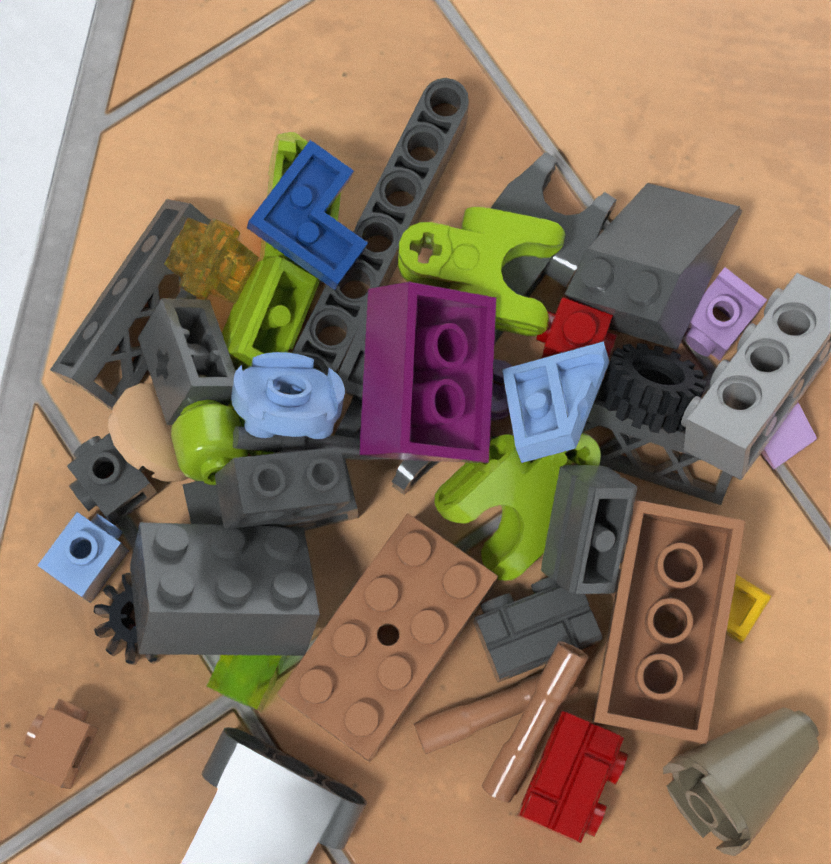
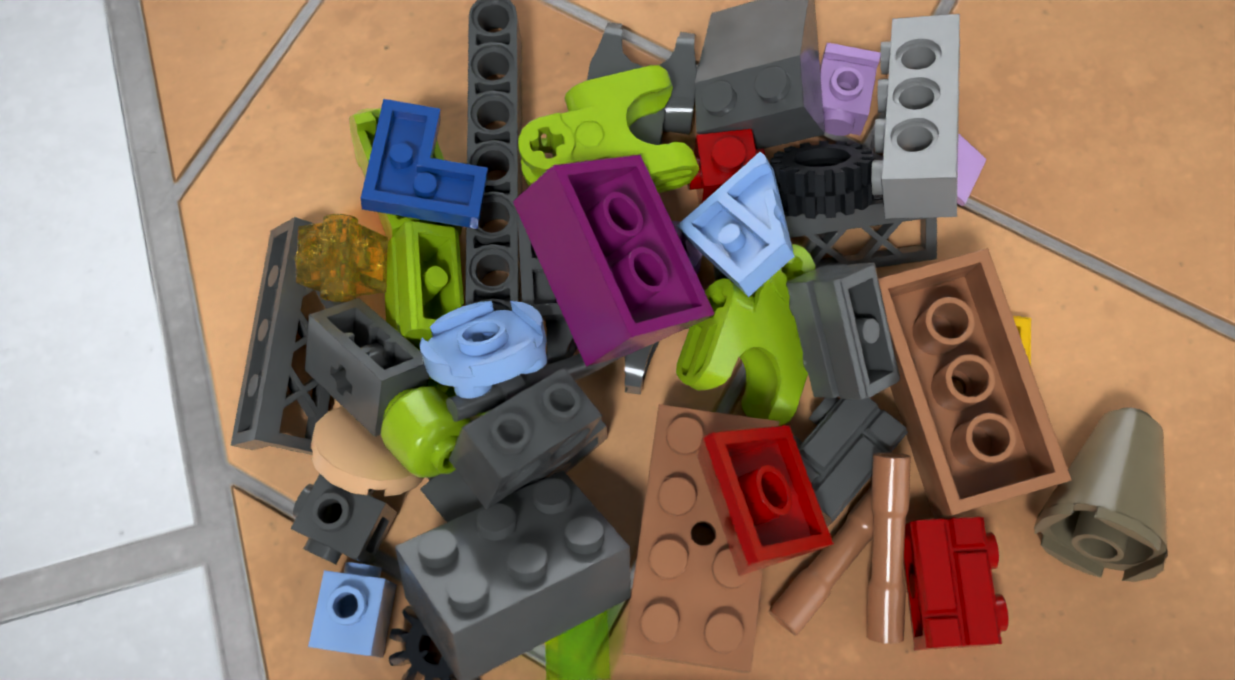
camera: 25 degrees left, 5 degrees down
none -> red slope [697,425,833,576]

